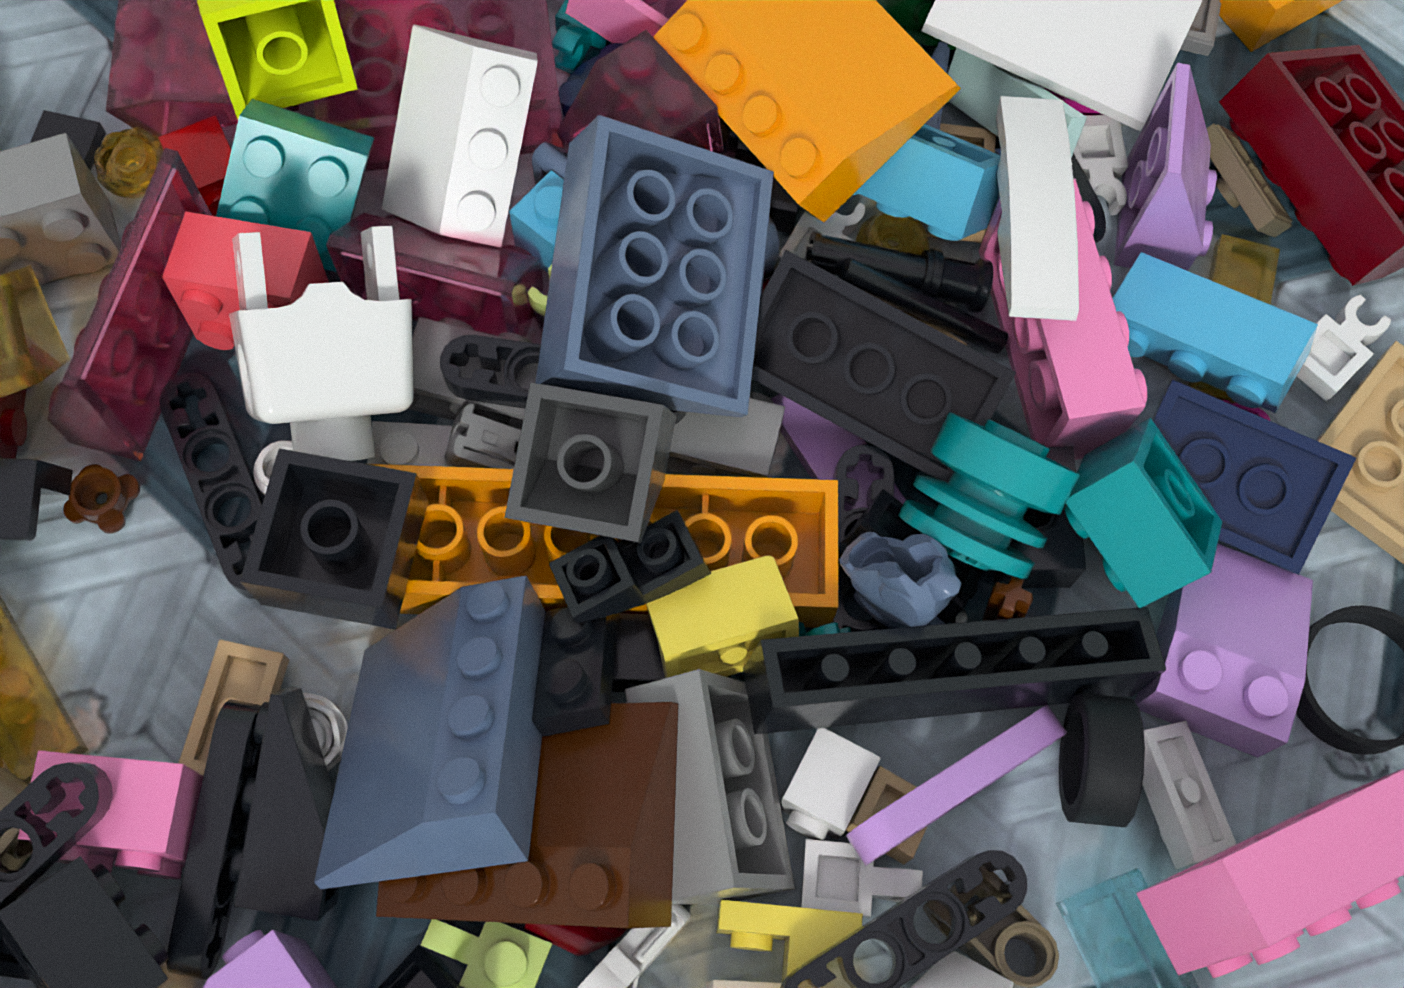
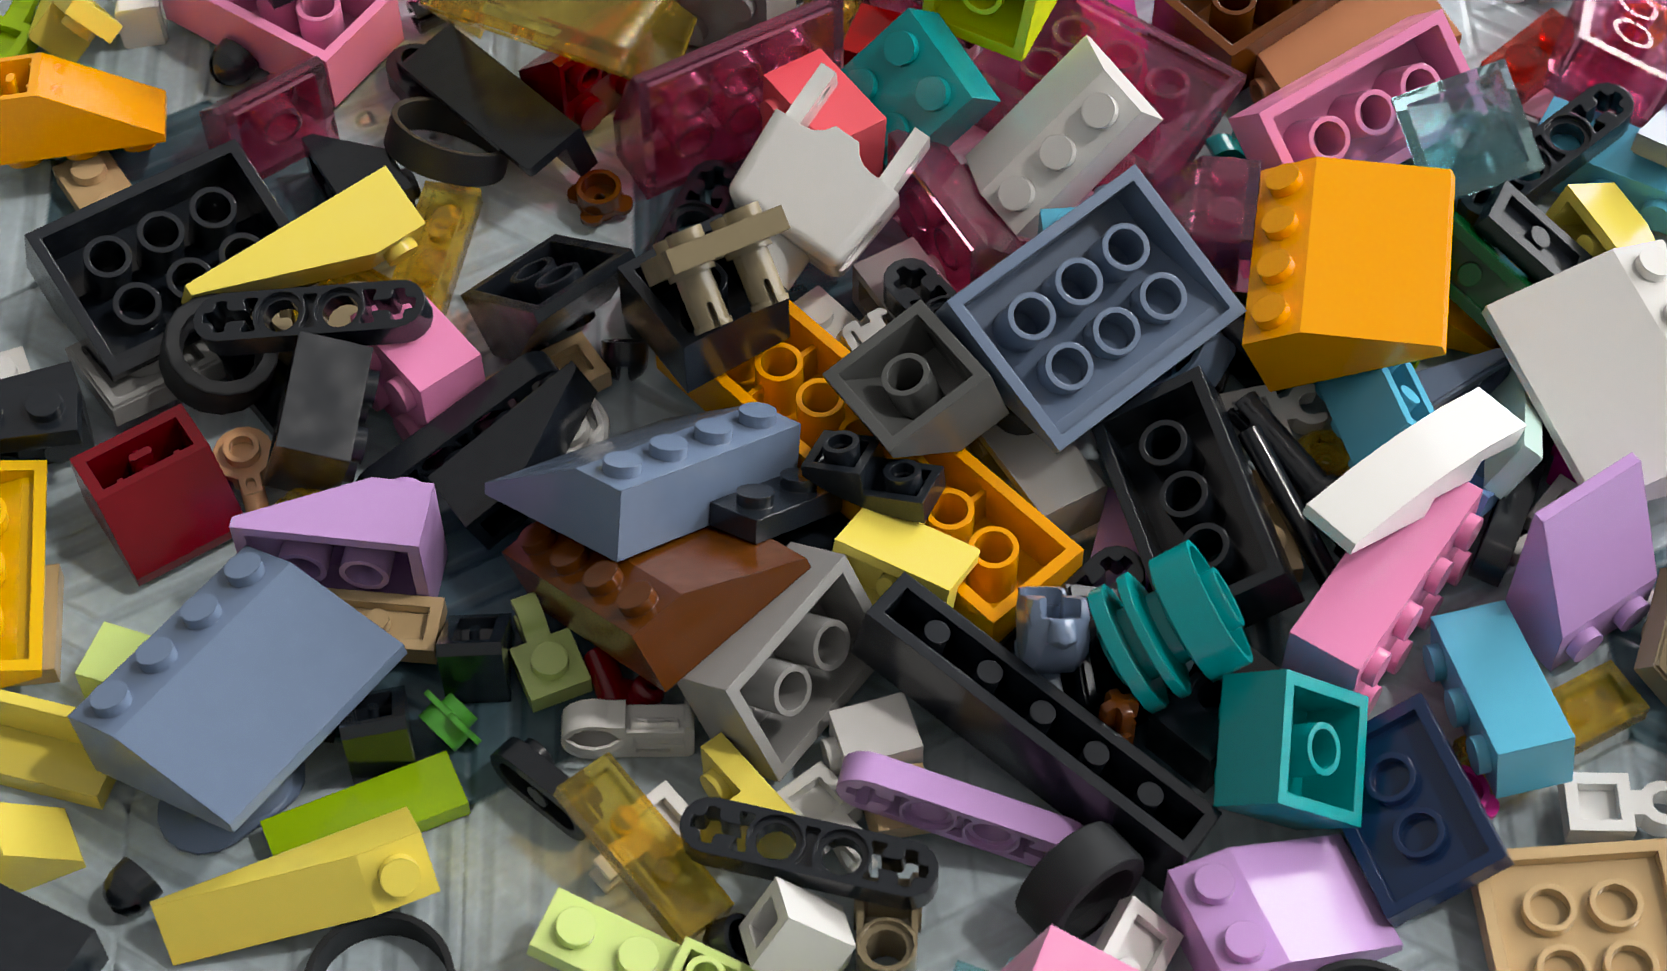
camera: 50 degrees right, 15 degrees down
none -> black slope [461,234,636,361]
none -> black hinge [601,339,649,381]
none -> dark tan plate [640,201,791,336]

